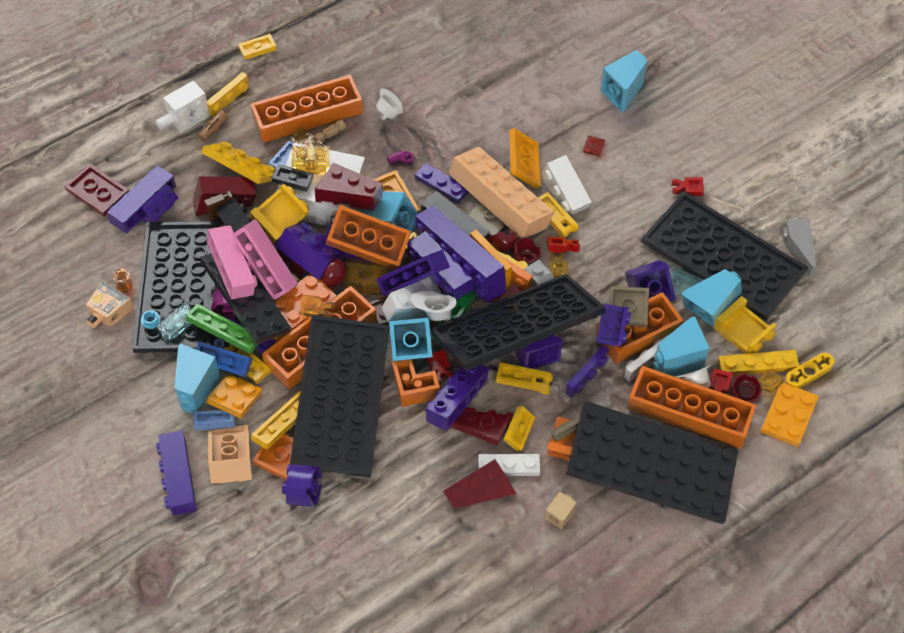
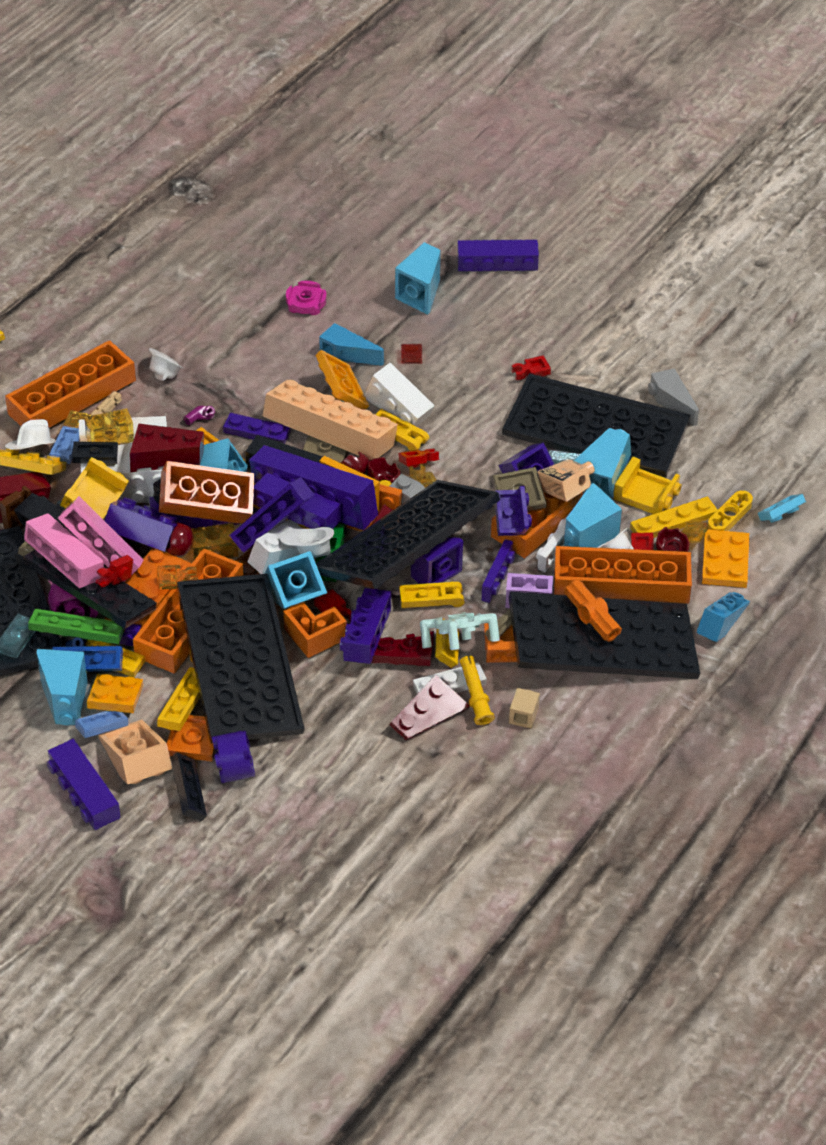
camera: 20 degrees left, 10 degrees down
none -> white piece [5,419,56,450]
none -> red plate [96,555,134,587]
none -> black plate [171,753,207,821]
none -> dark pink plate [286,281,327,315]
none -> dark azure slope [319,323,384,366]
none -> light aqua plate [420,612,500,650]
none -> dark purple brick [457,240,539,271]
none -> yellow pin [459,656,495,725]
none -> lavender brick [505,573,553,608]
none -> light nougat torso [538,460,595,502]
none -> orange piece [564,579,622,642]
none -> dark azure slope [696,592,750,642]
none -> medium azure plate [758,494,806,523]

